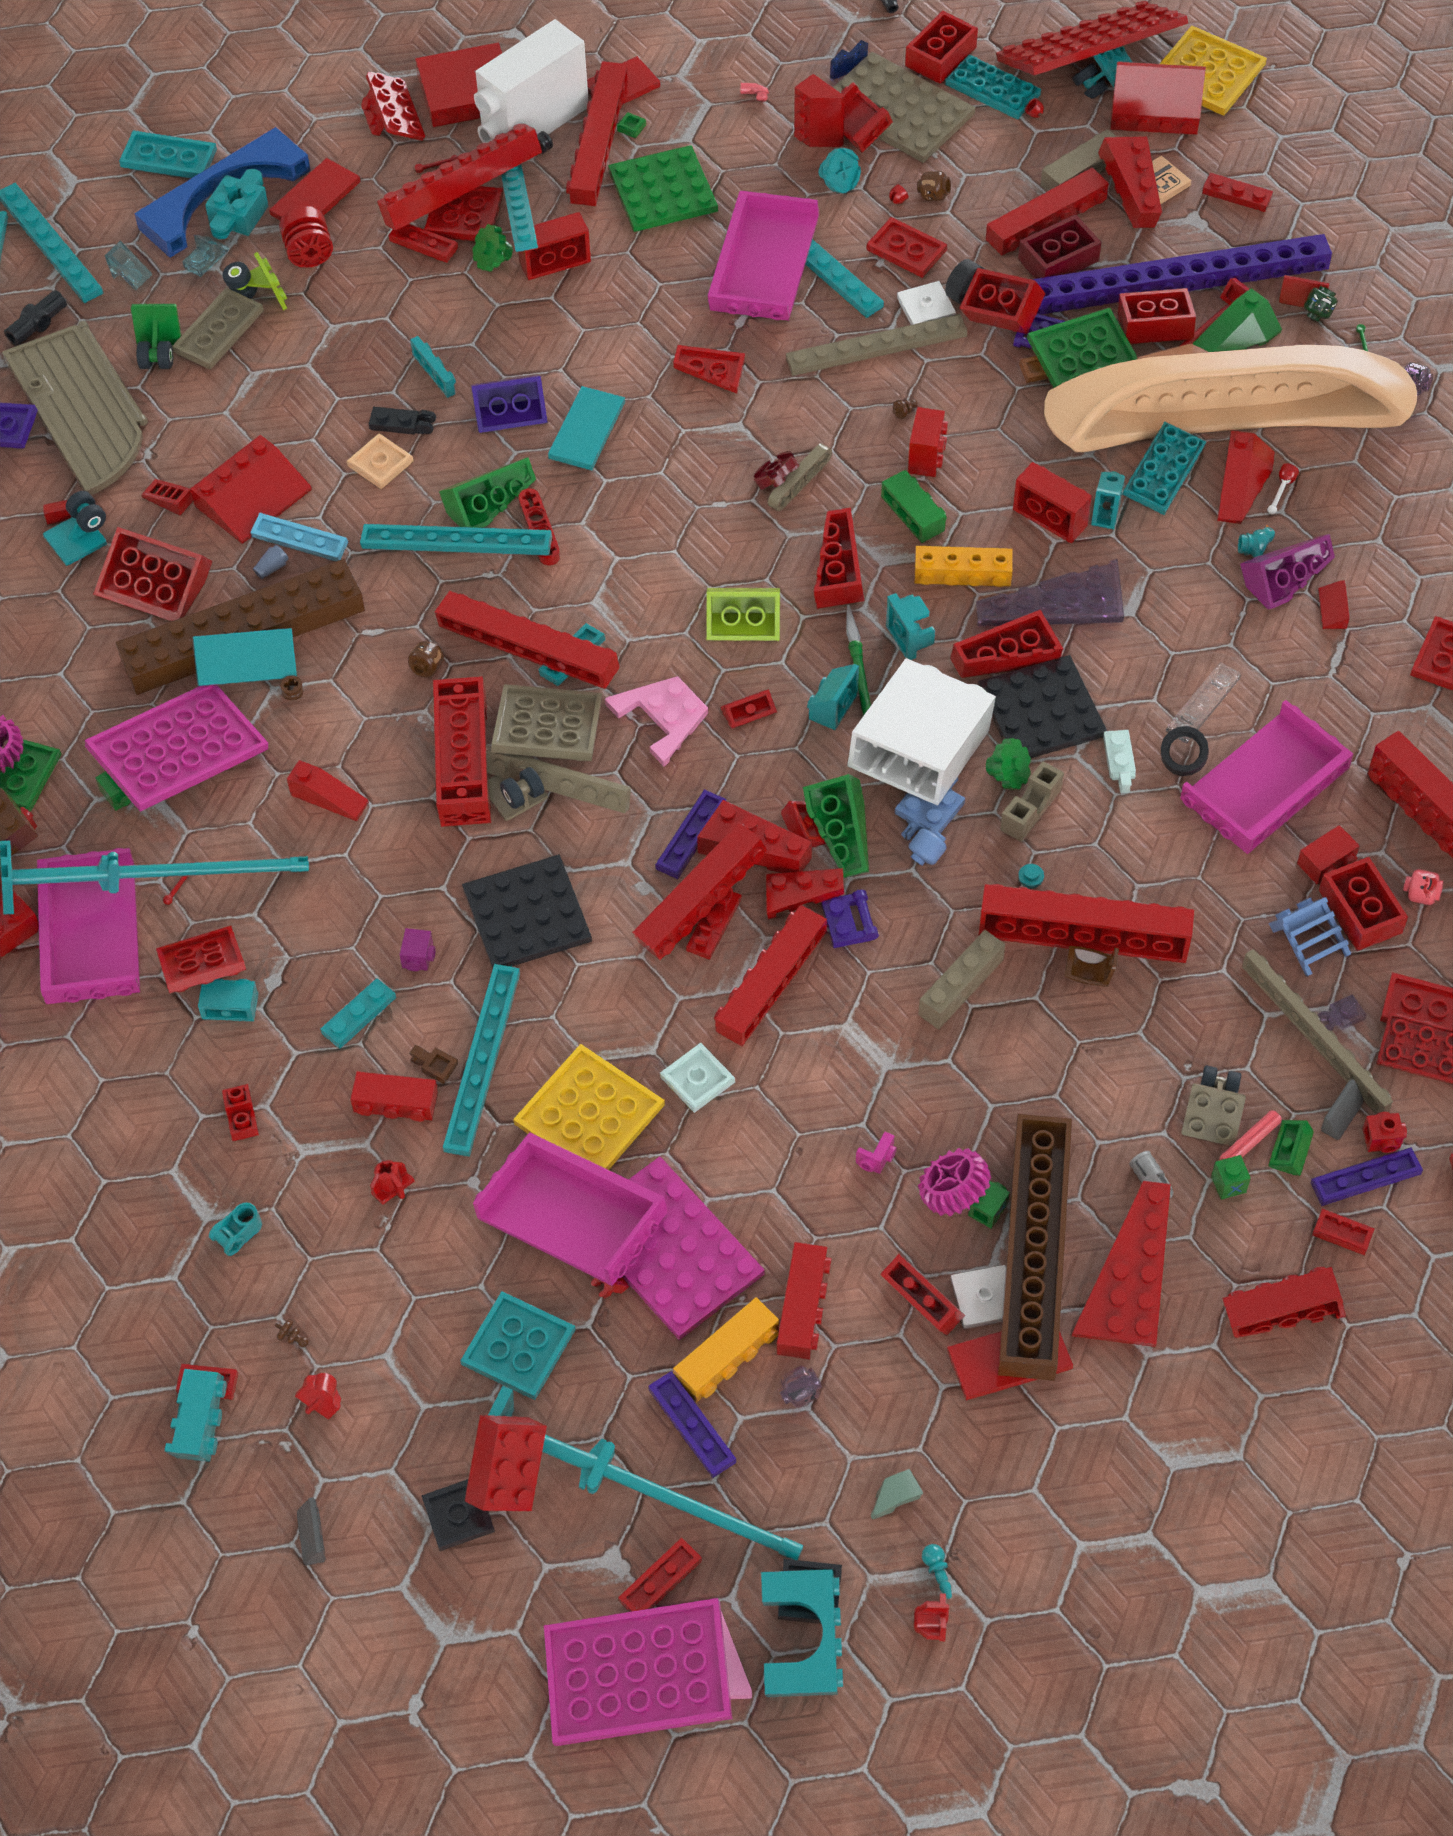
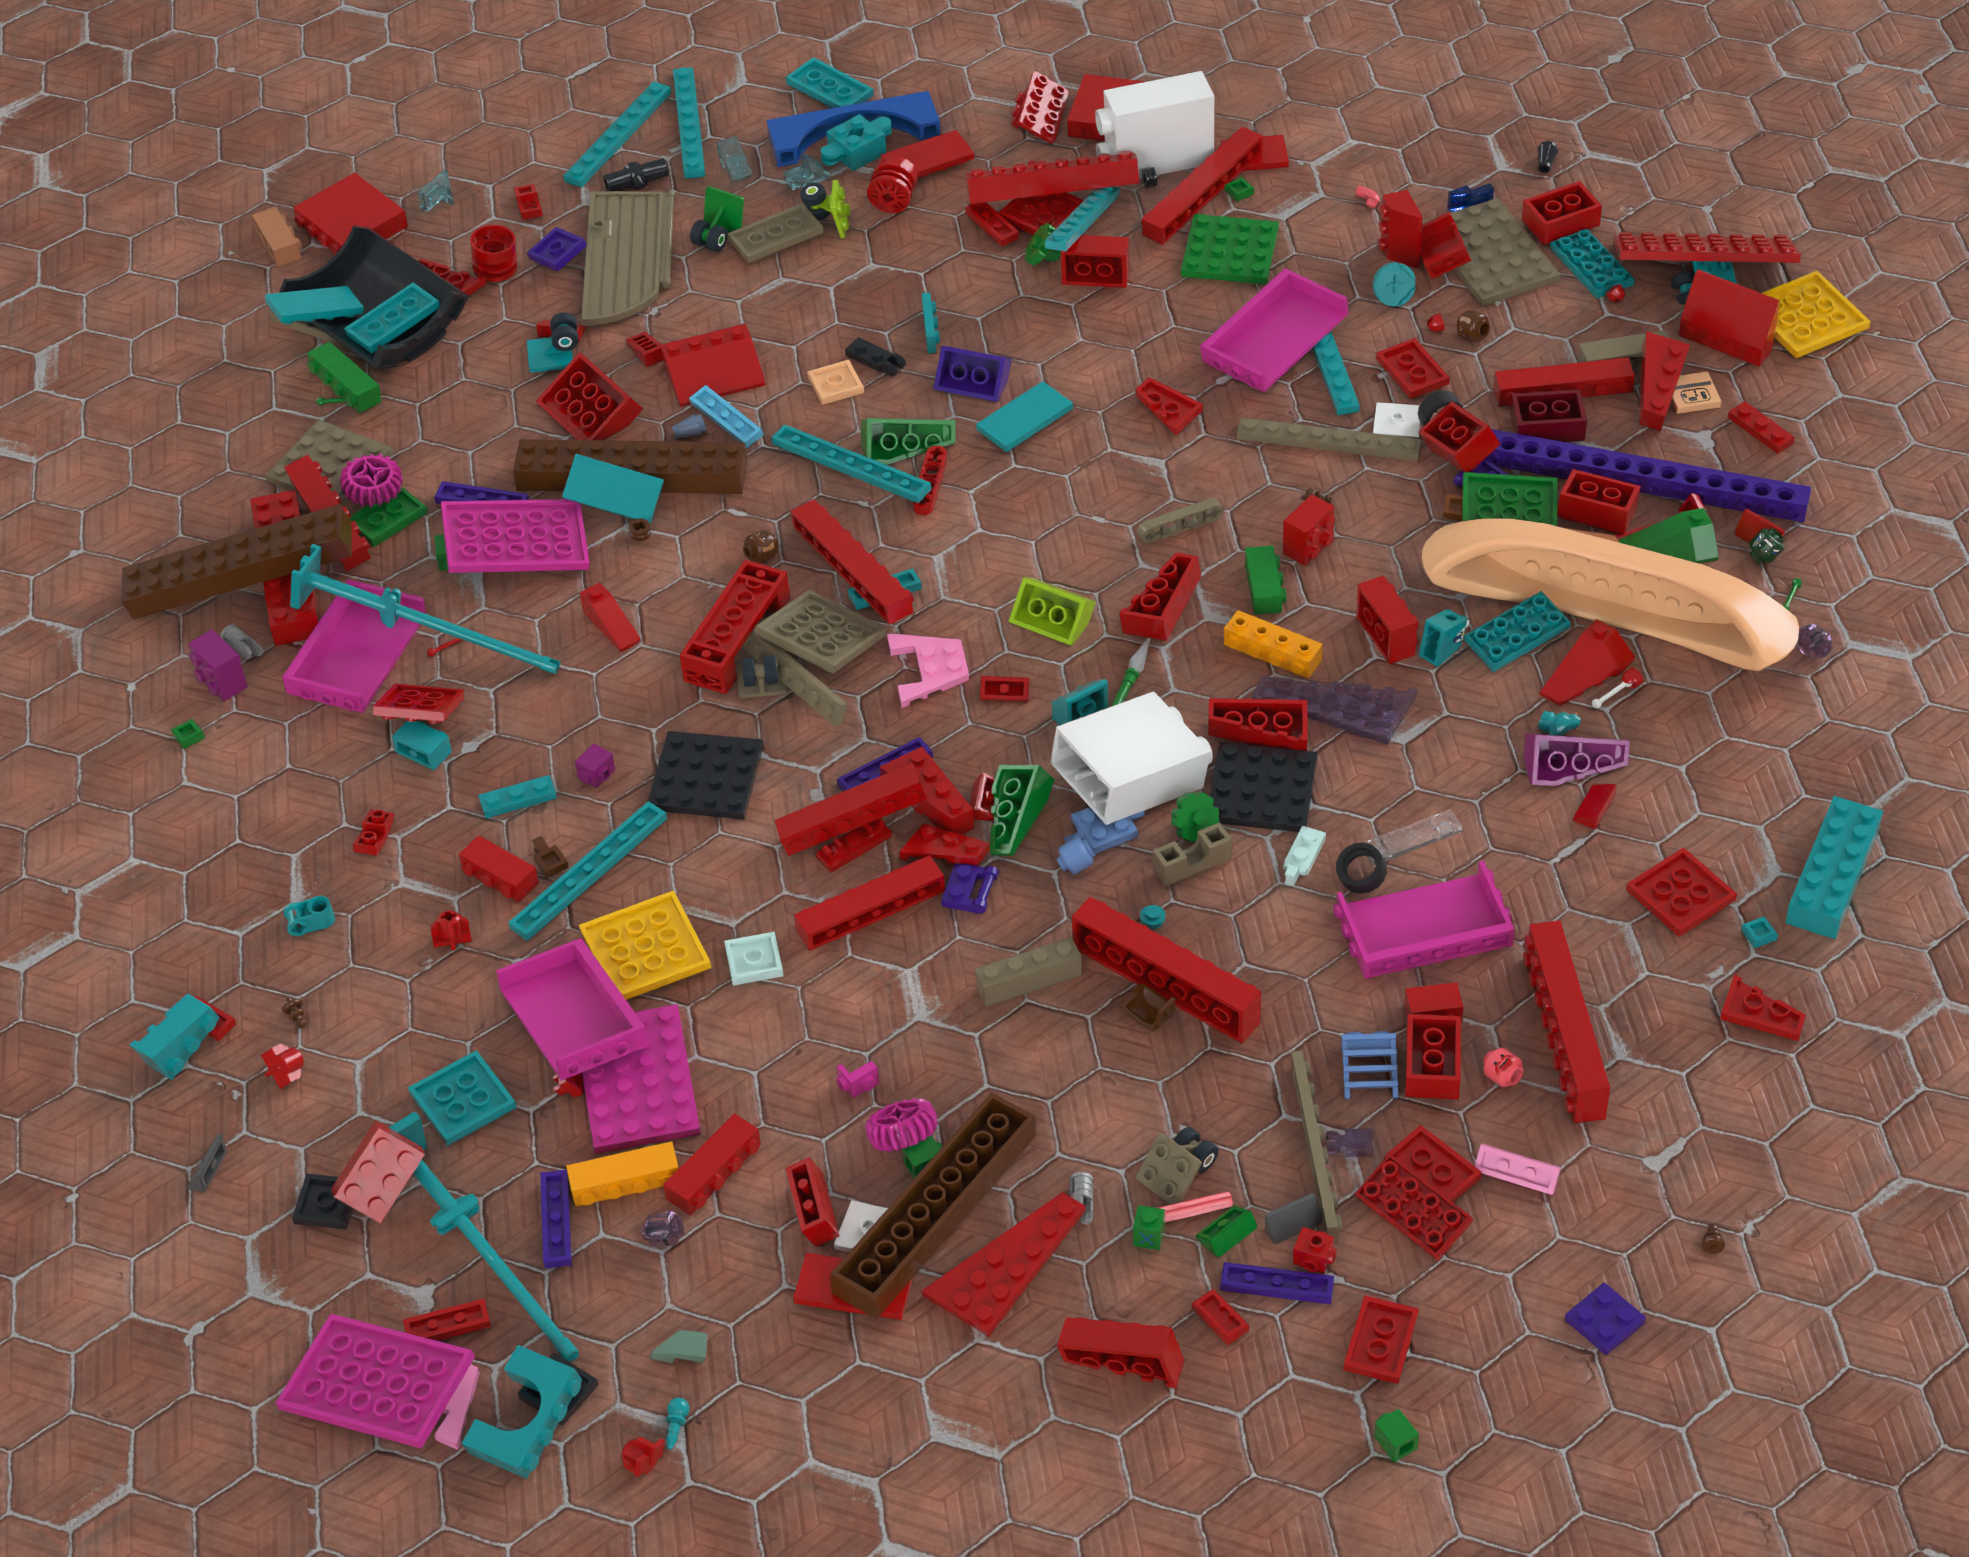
camera: 30 degrees right, 10 degrees down
dark red plate [754,451,800,490] -> none
teal panel [886,593,935,660] -> none
none -> dark purple plate [434,481,529,504]

